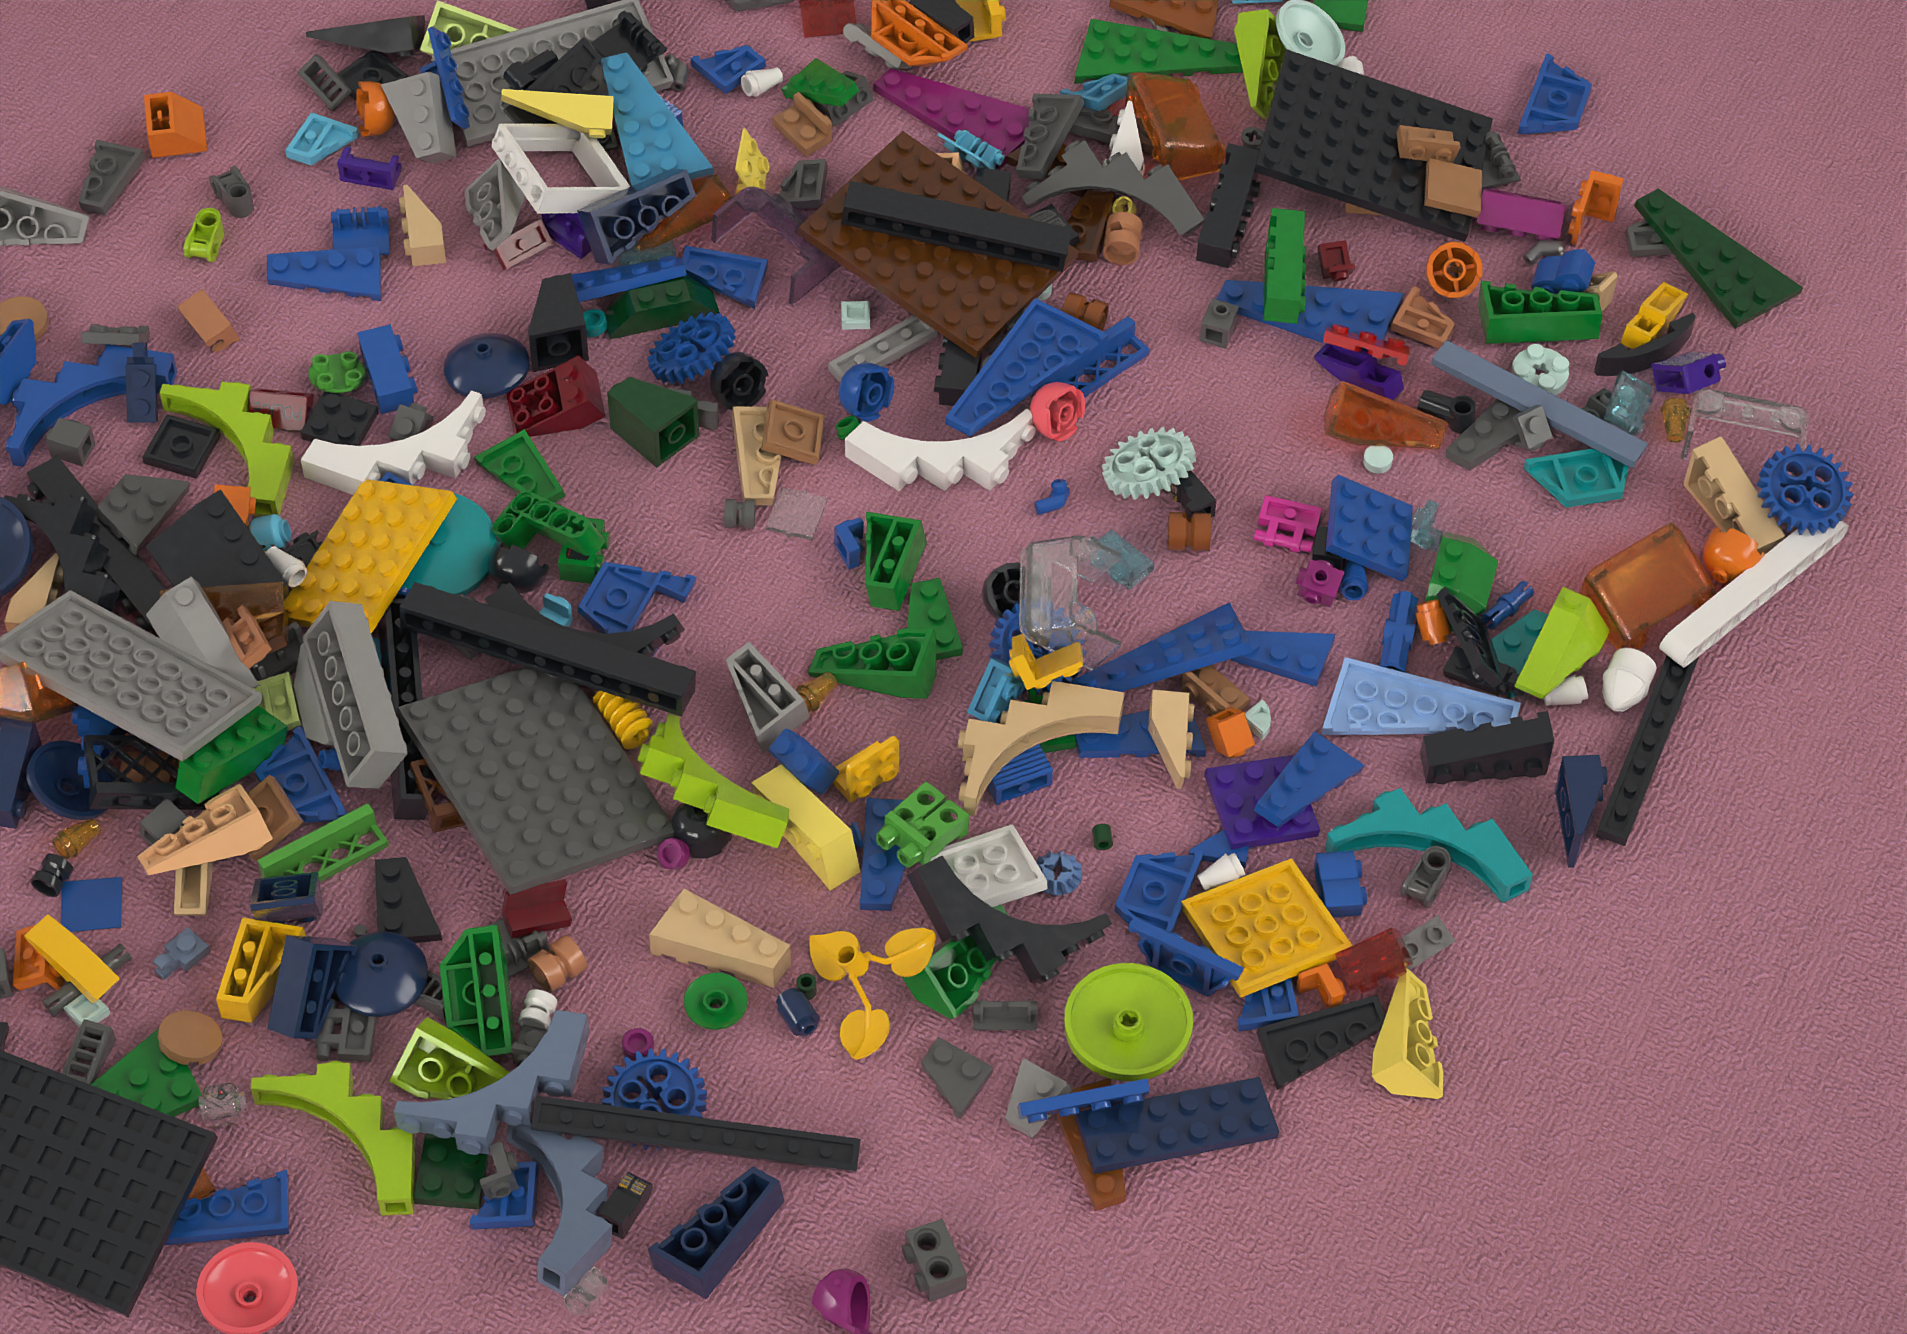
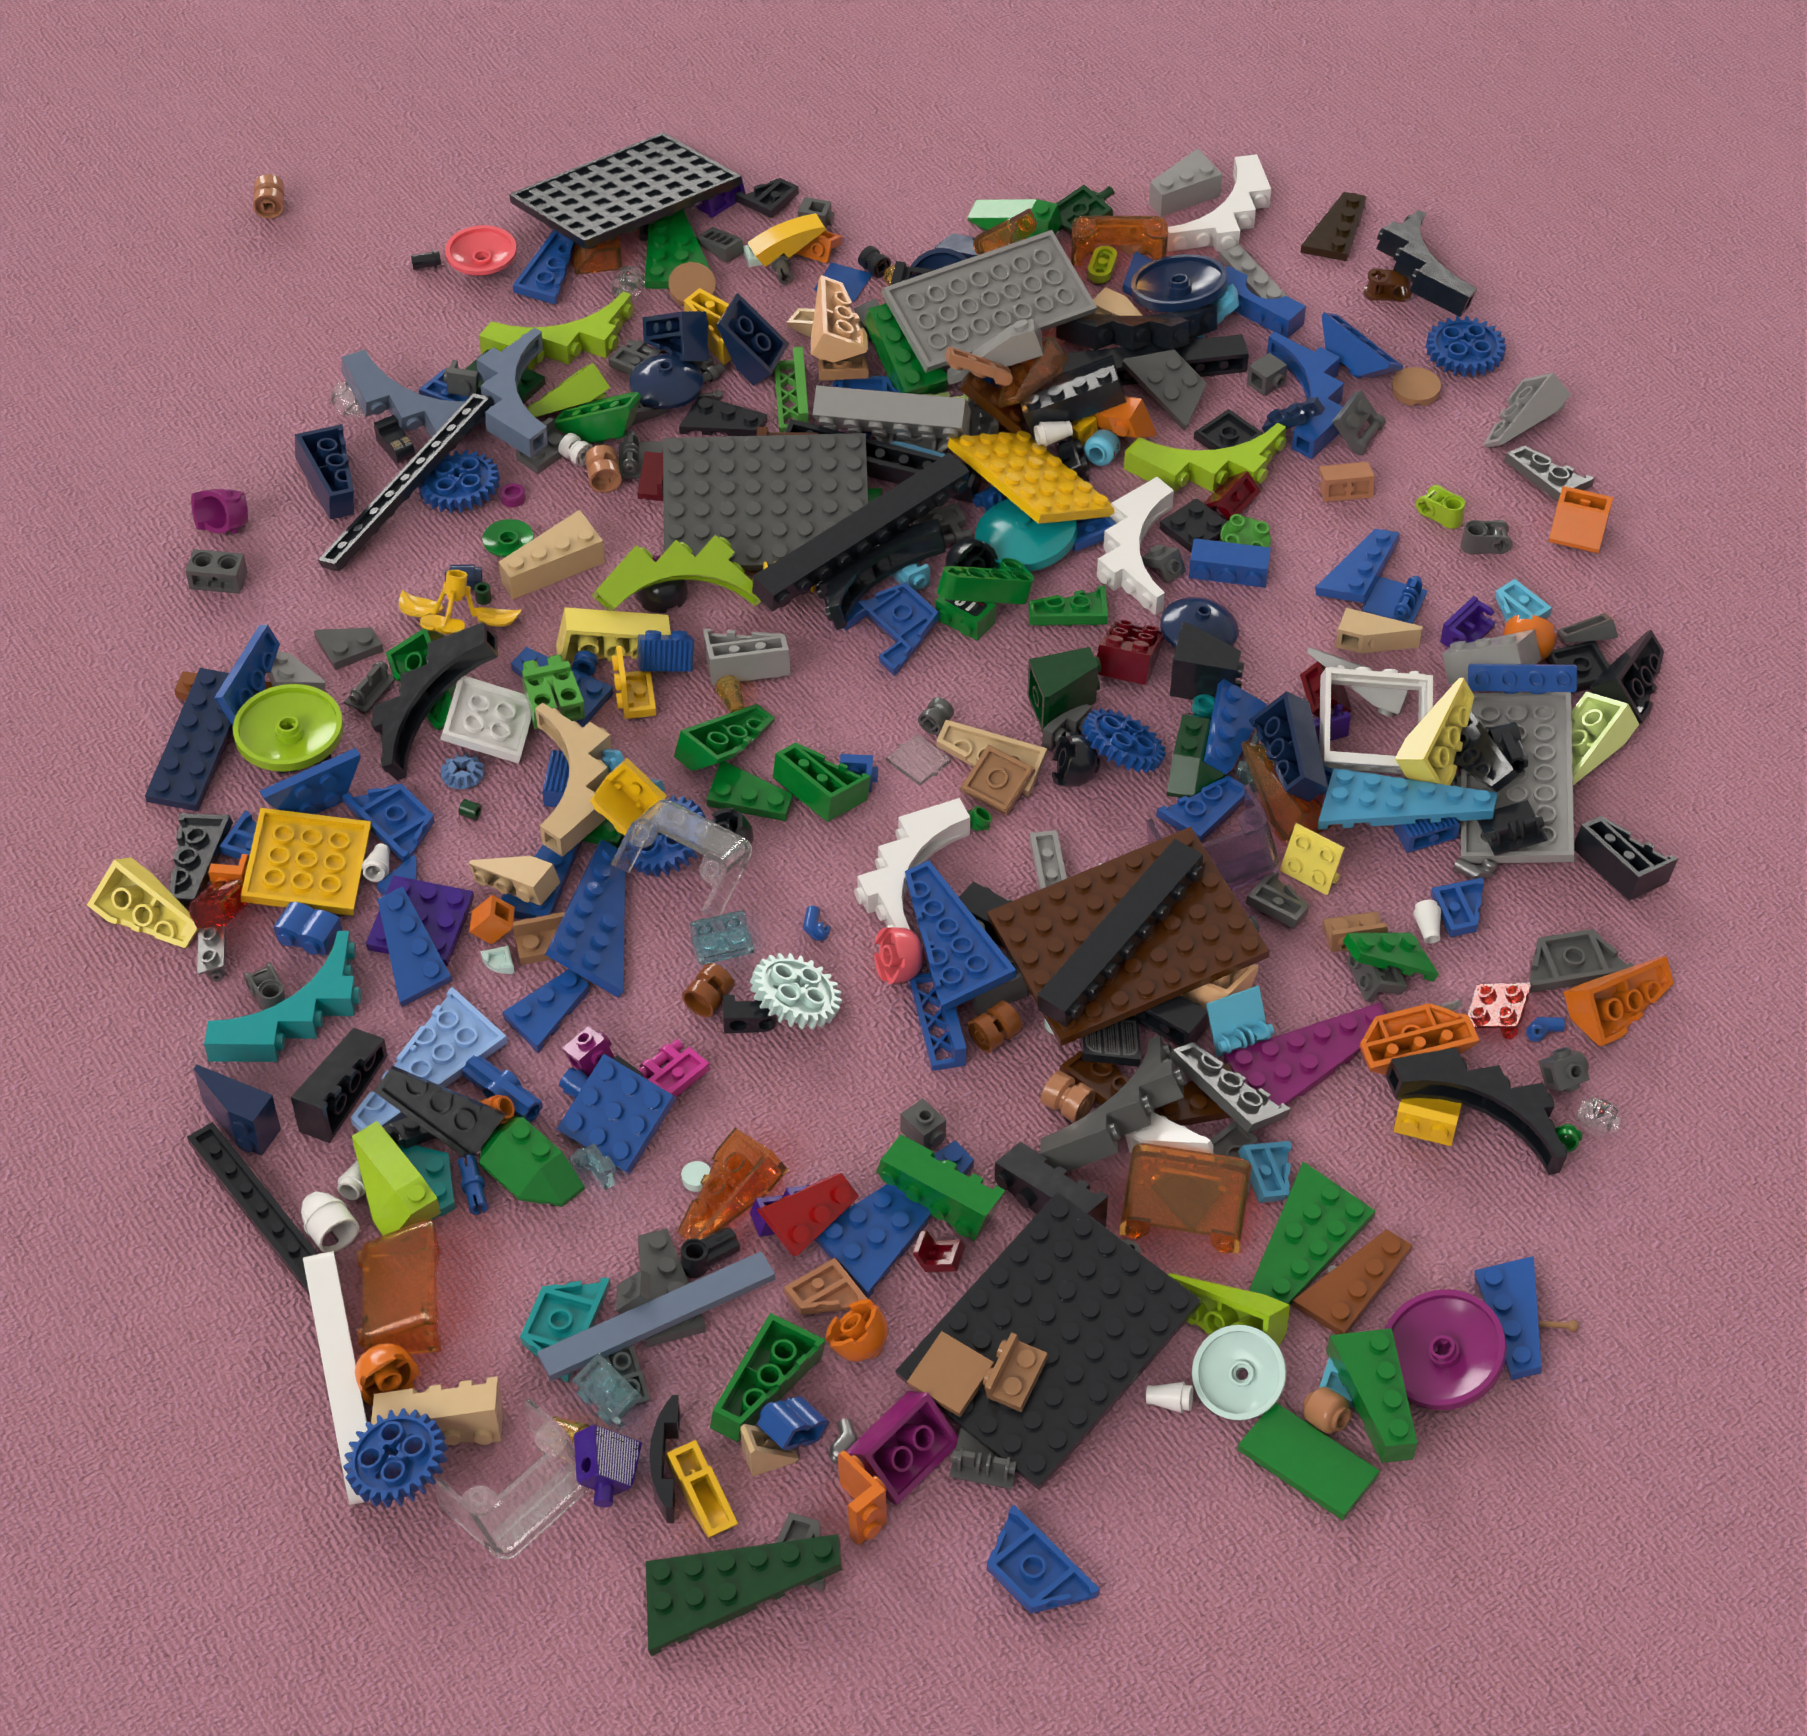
camera: 120 degrees right, 5 degrees down
sand blue plate [153,927,210,980] -> none
blue cylinder [838,362,894,422] -> none
light aqua plate [1511,344,1569,395] -> none

